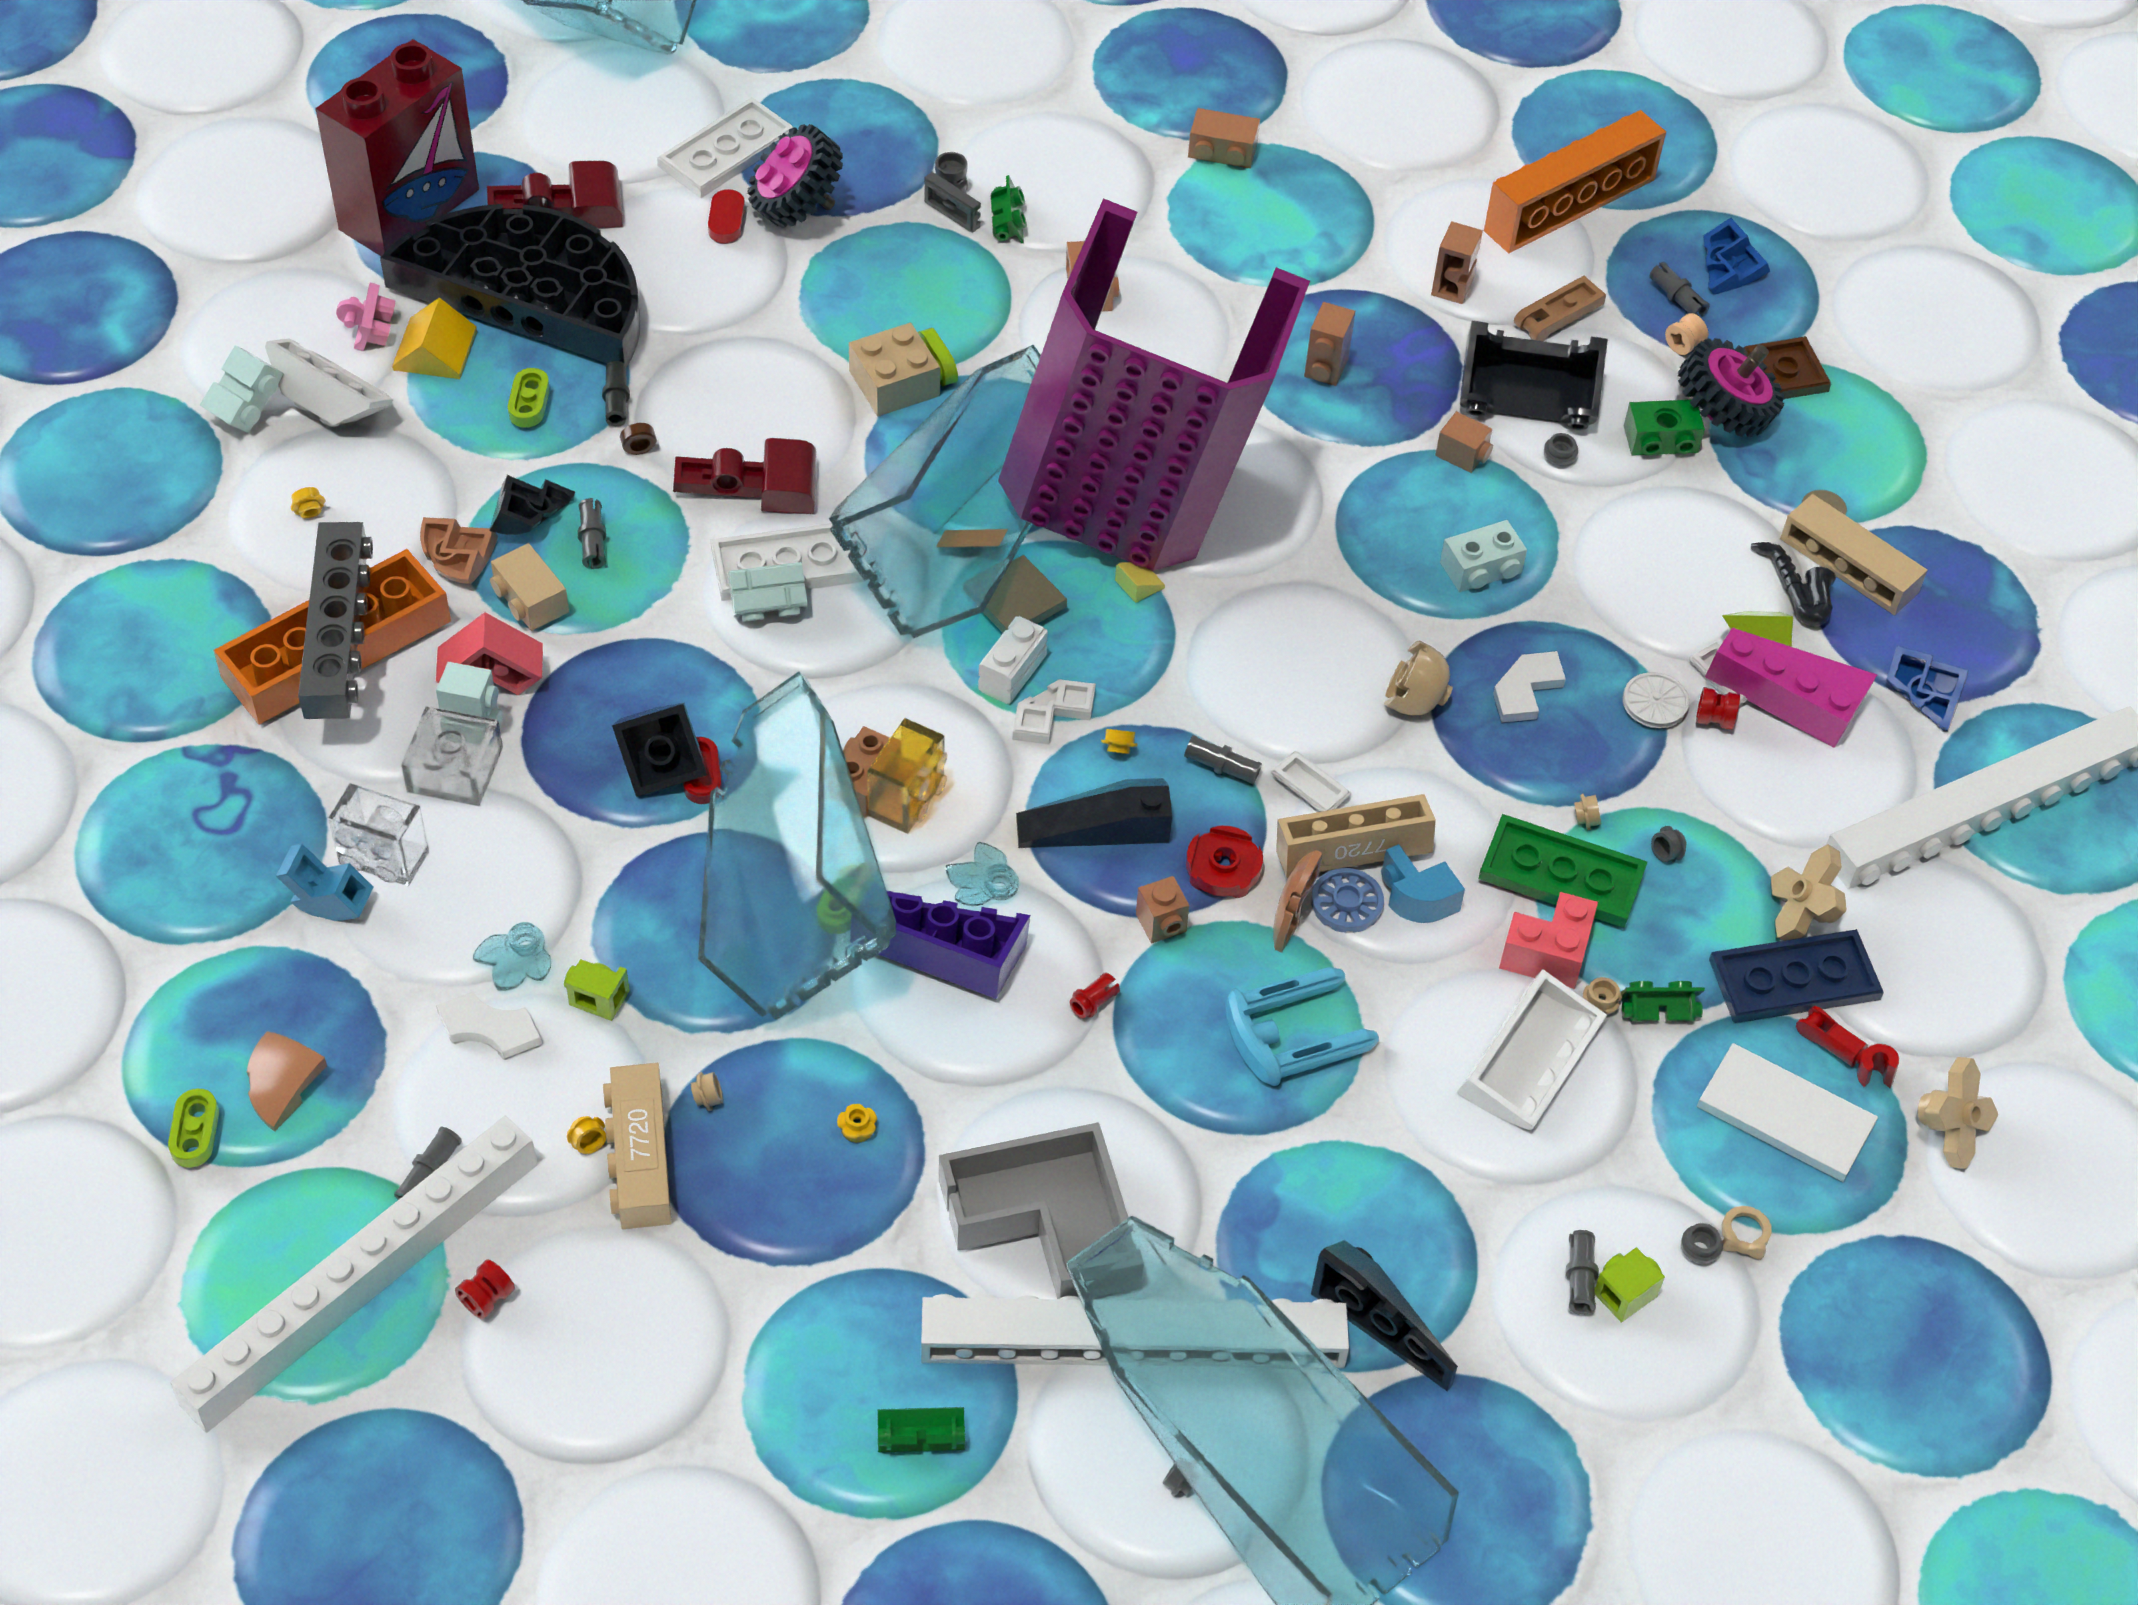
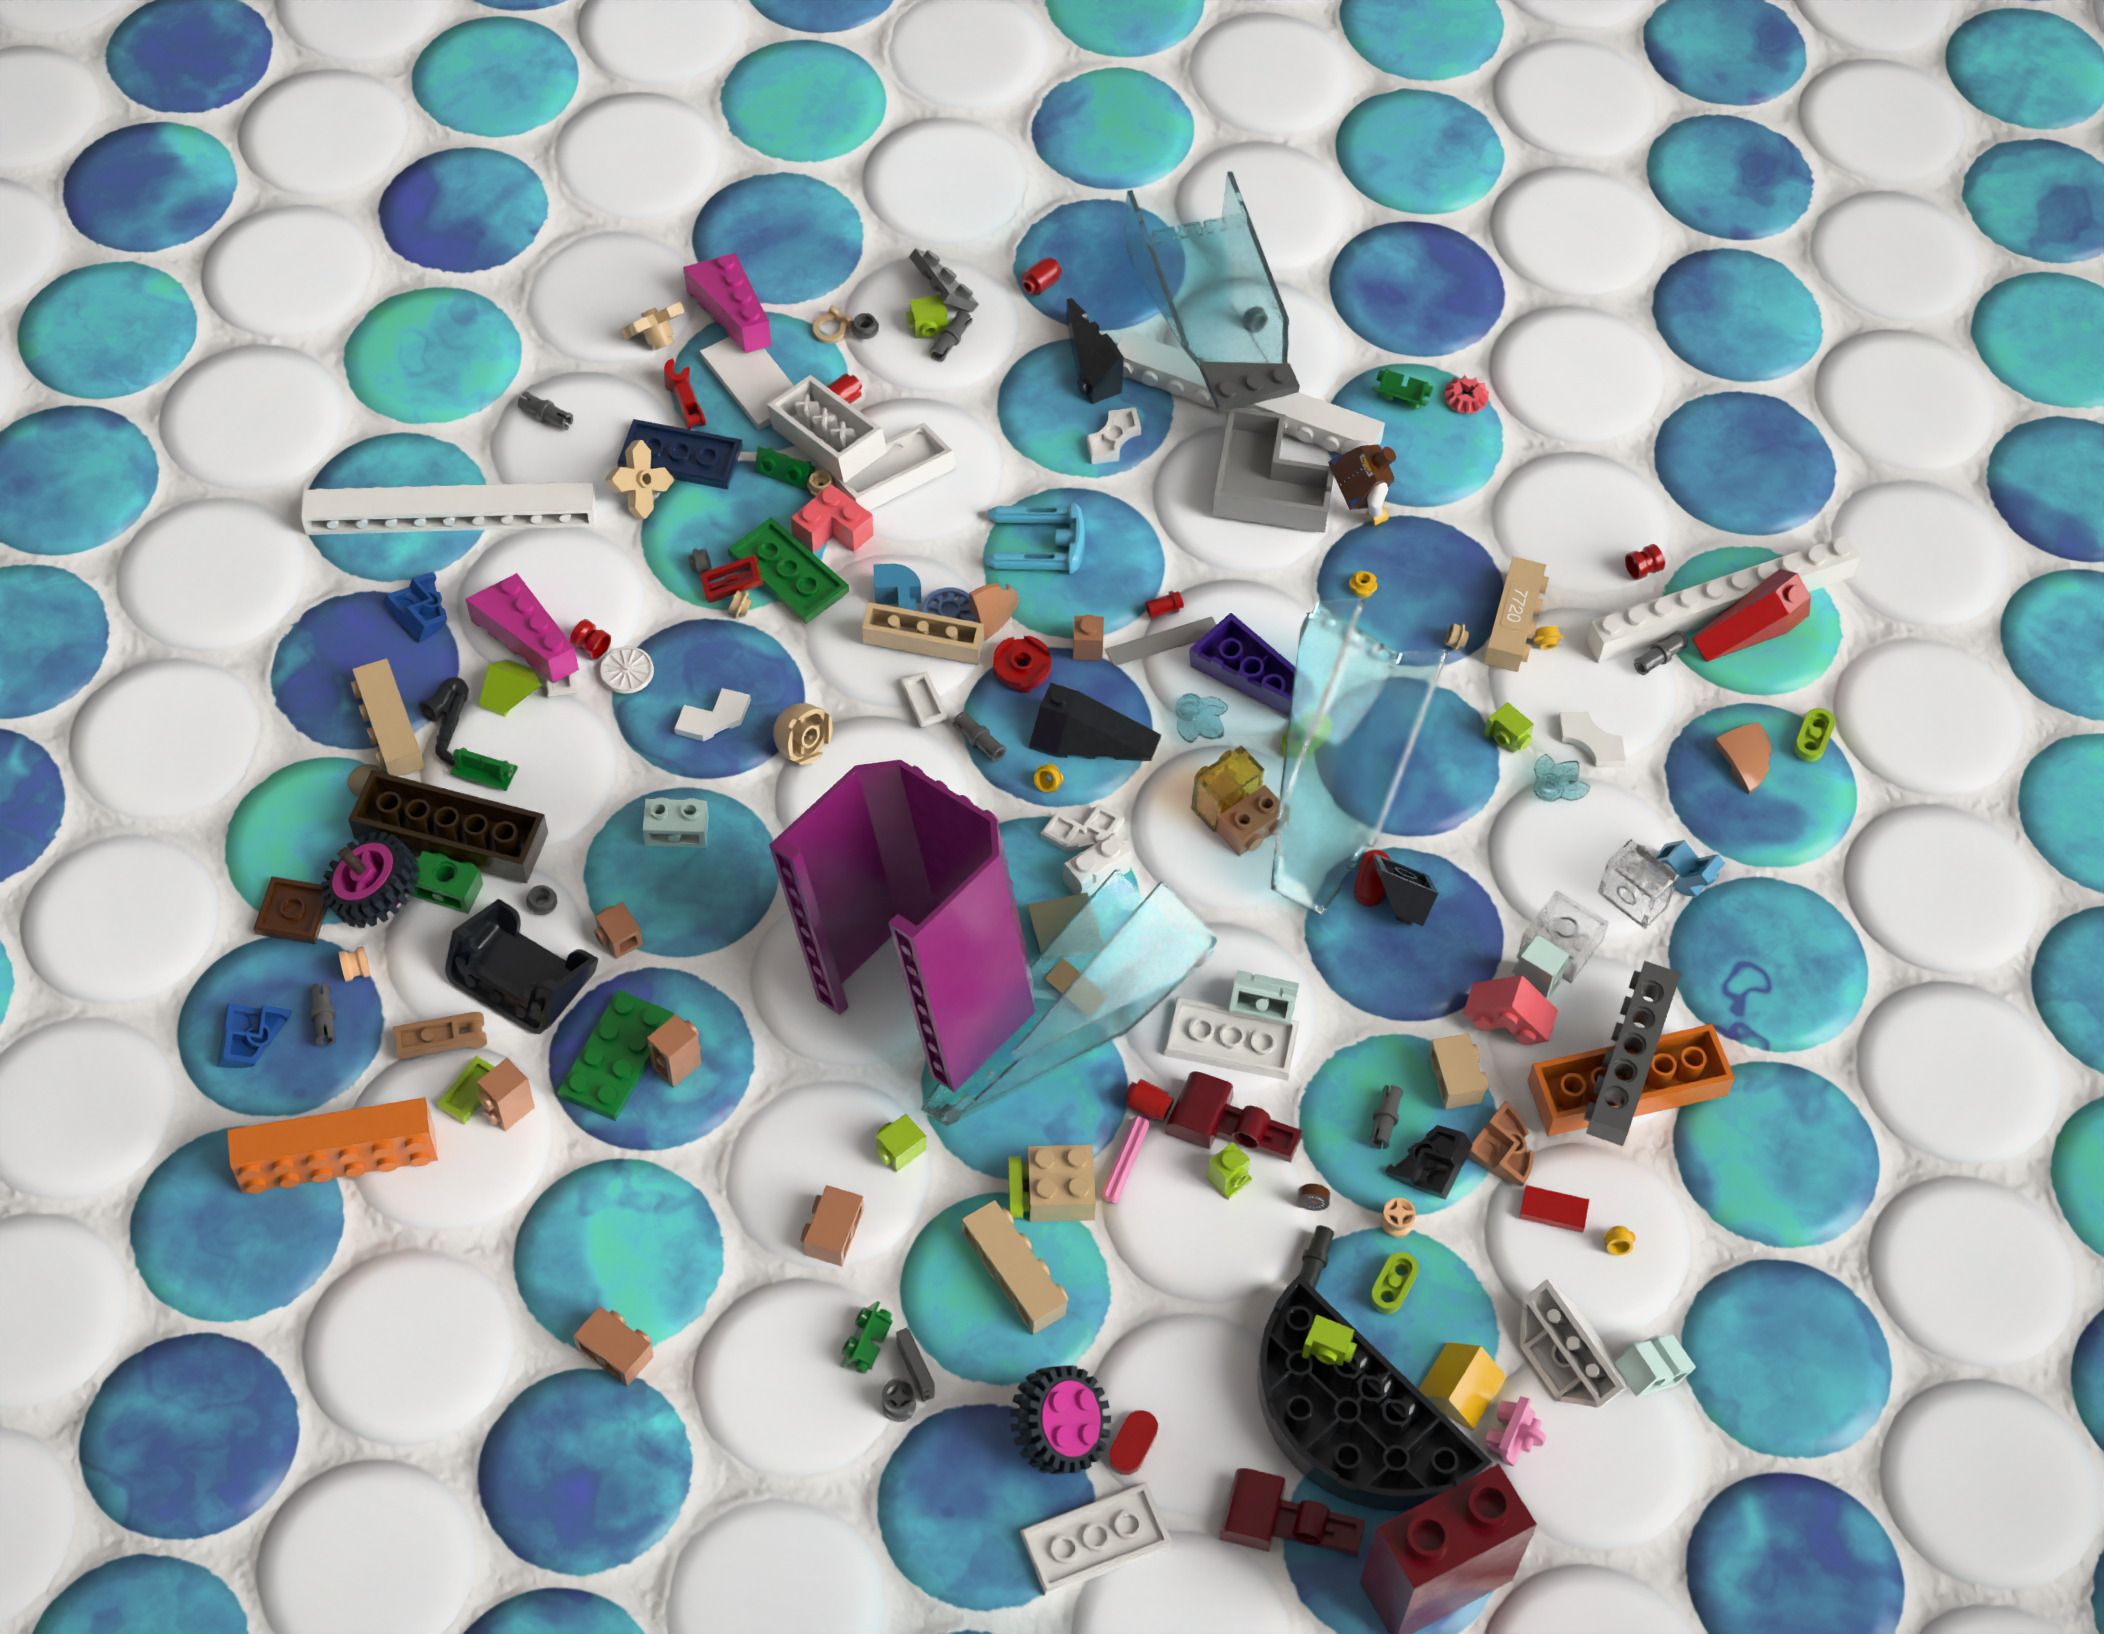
camera: 155 degrees left, 5 degrees up
none -> dark brown brick [348,770,548,884]
none -> lime tile [437,1056,495,1125]
none -> green hinge [450,747,518,791]
none -> dark grey pin [518,392,574,430]
none -> green plate [558,990,674,1121]
none -> dark pink wedge [683,253,772,353]
none -> red tile [700,555,763,603]
none -> white brick [767,375,887,483]
none -> red brick [827,373,862,404]
none -> dark grey wing [909,248,979,312]
none -> tan brick [961,1200,1068,1335]
none -> red brick [1022,257,1062,296]
none -> white tile [1086,407,1141,465]
none -> bright pink axle [1102,1116,1149,1204]
none -> light grey sticker [1106,616,1216,666]
none -> red brick [1124,1079,1174,1121]
none -> dark grey wing [1199,362,1300,413]
none -> lime brick [1206,1142,1252,1199]
none -> lime brick [1302,1315,1357,1366]
none -> reddish brown torso [1328,440,1396,526]
none -> light nougat wheel [1381,1197,1416,1238]
none -> coral gear [1444,375,1489,414]
none -> red tile [1519,1185,1590,1233]
none -> red wedge [1691,569,1811,662]

